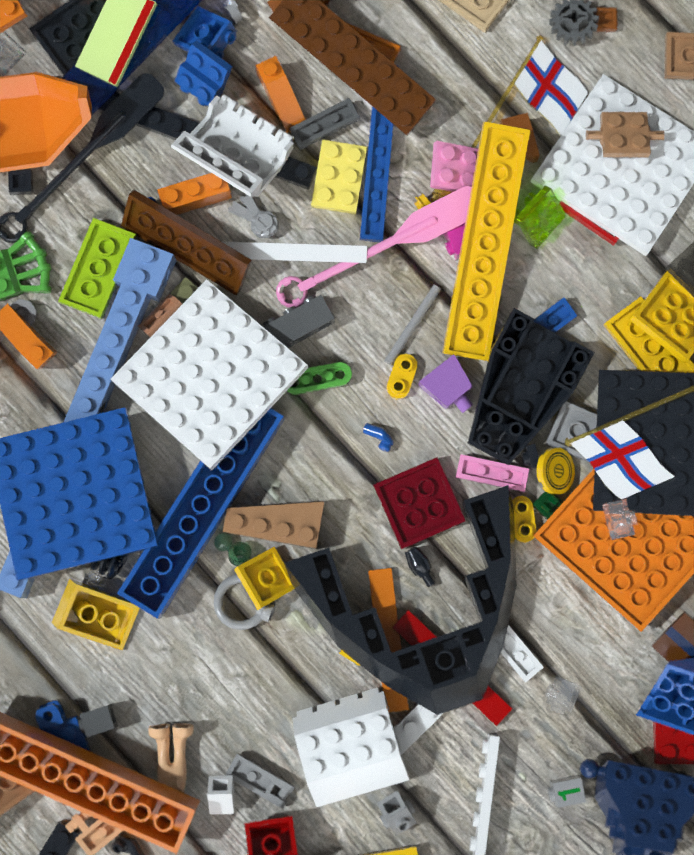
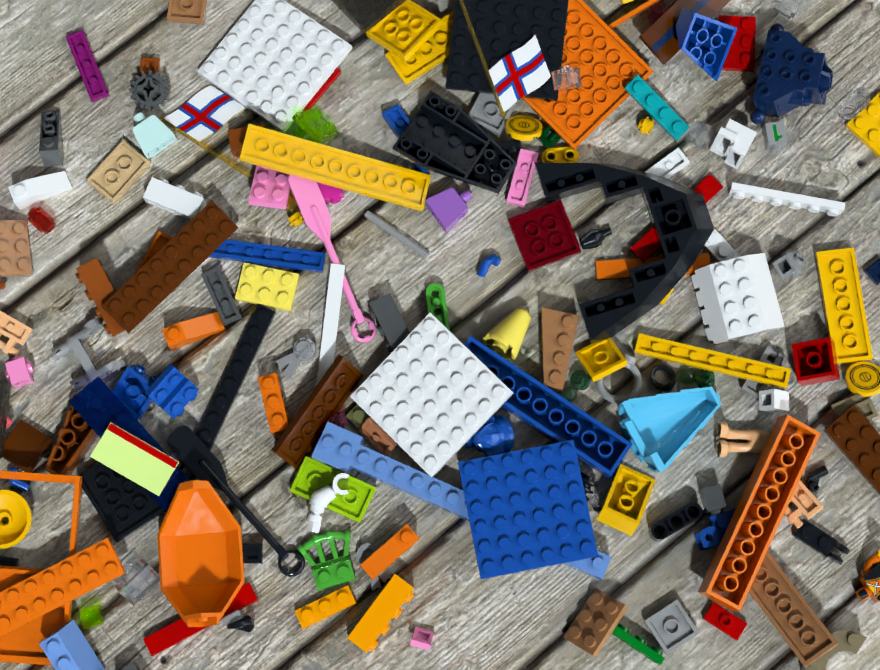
camera: 85 degrees left, 5 degrees down
white slope [171,94,294,197] -> none
yellow plate [387,354,417,400] -> none
medium nougat plate [585,112,665,157] -> none
none -> light aqua torso [132,112,177,160]
none -> white brick [143,177,206,221]
none -> white piece [306,473,349,533]
none -> clear pink plate [333,411,348,429]
none -> blue helmet [465,415,514,457]
none -> light yellow cone [482,308,531,361]
none -> medium azure cone [618,387,721,473]
none -> teal plate [623,74,690,141]
none -> yellow plate [634,333,791,389]
none -> yellow plate [638,116,654,135]
none -> black beam [649,502,702,541]
none -> black piece [650,364,676,392]
none -> clear green plate [679,369,715,388]
none -> white plate [710,119,757,169]

